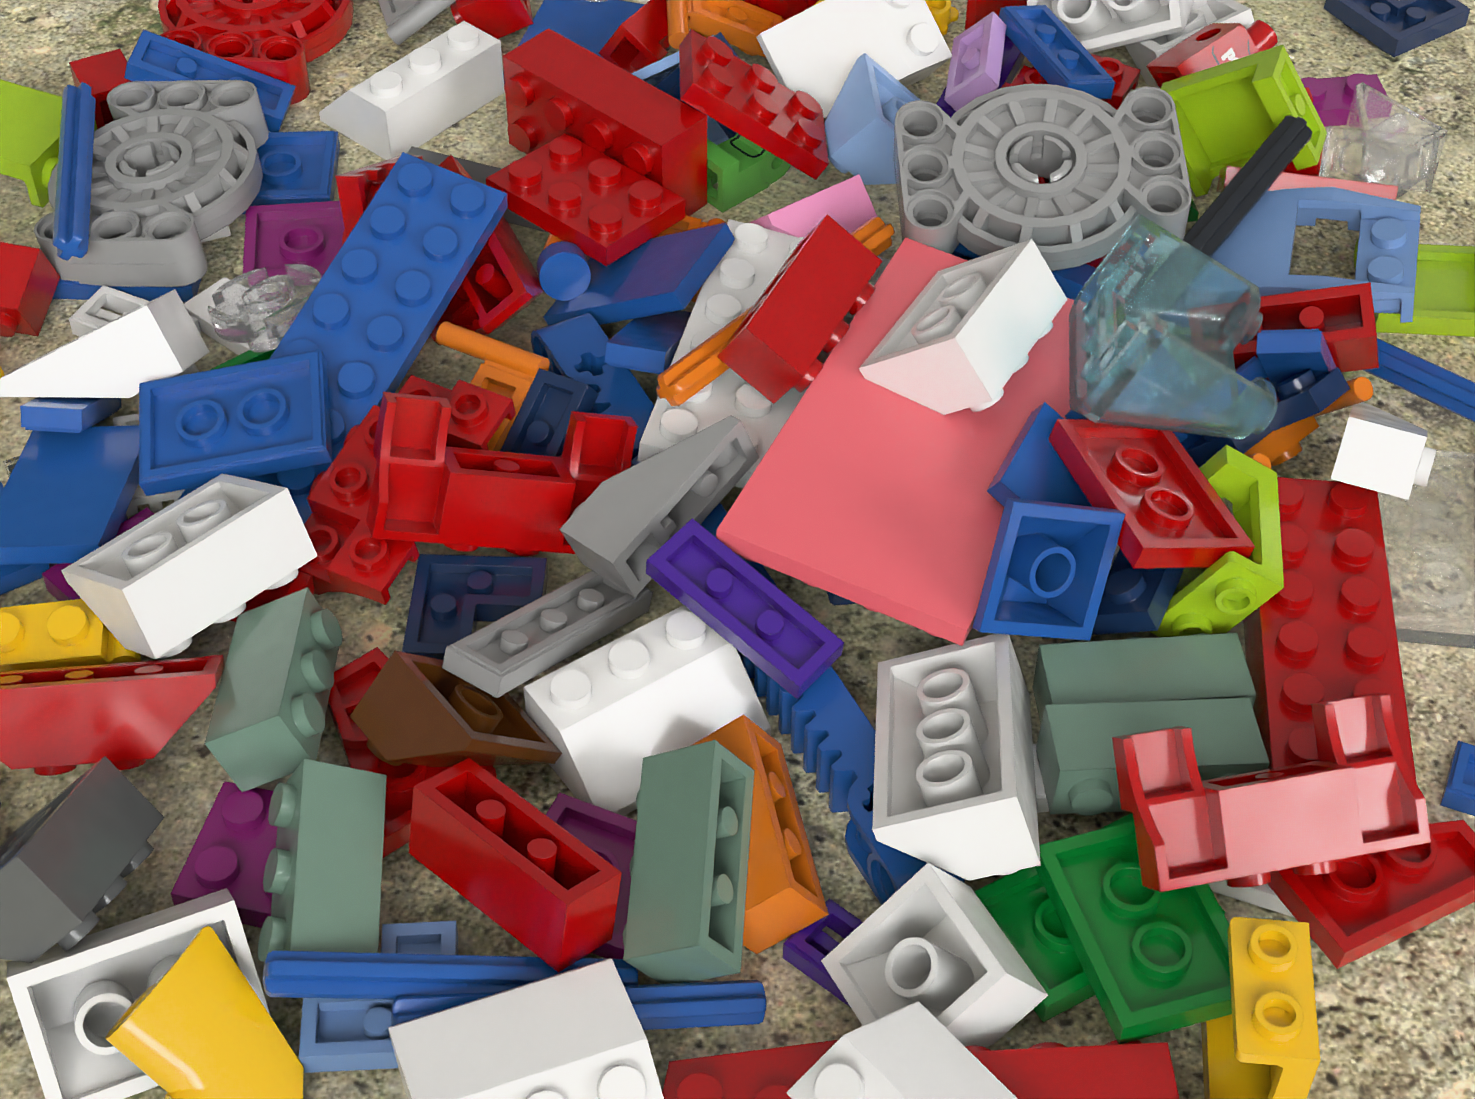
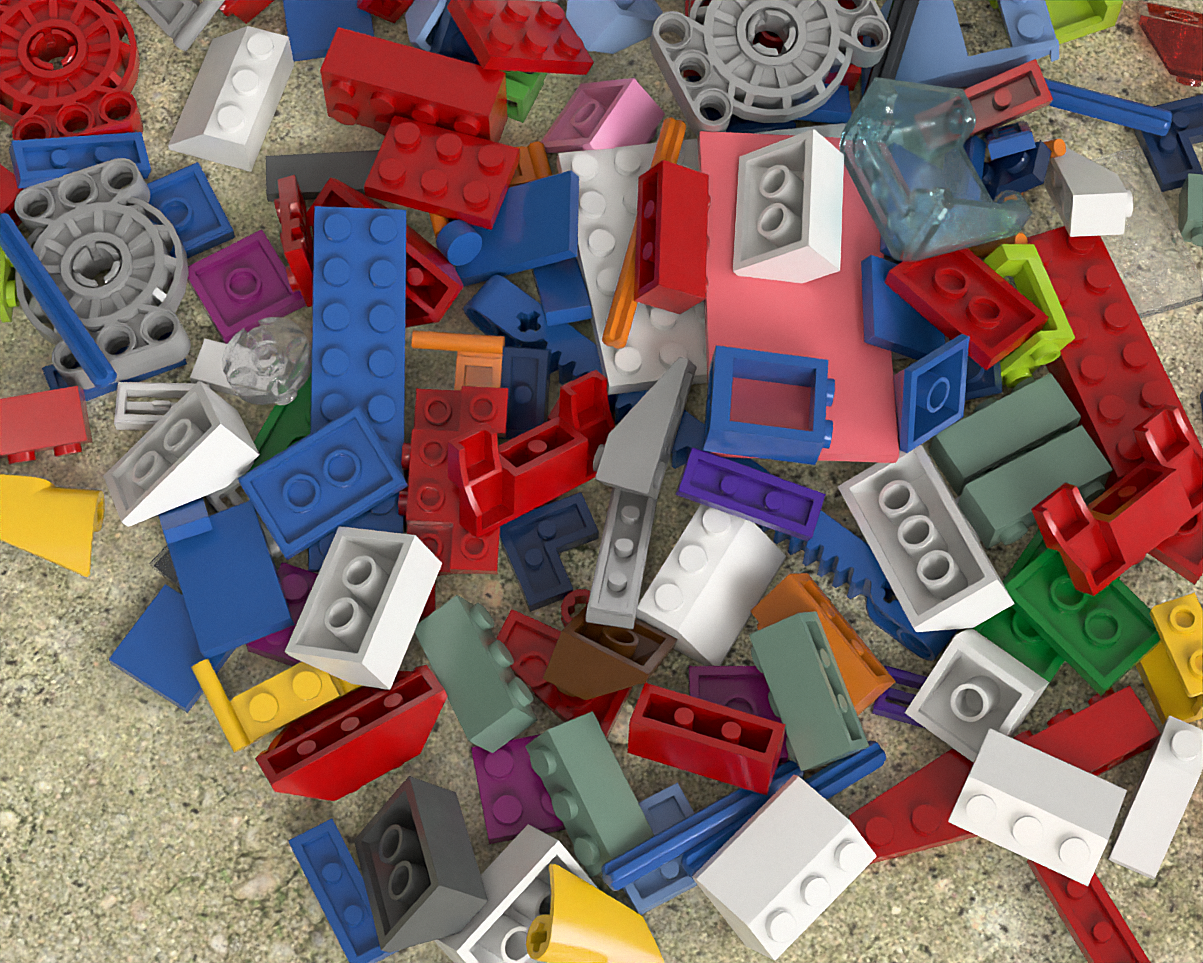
camera: 25 degrees left, 20 degrees up
none -> blue window [703,345,835,465]

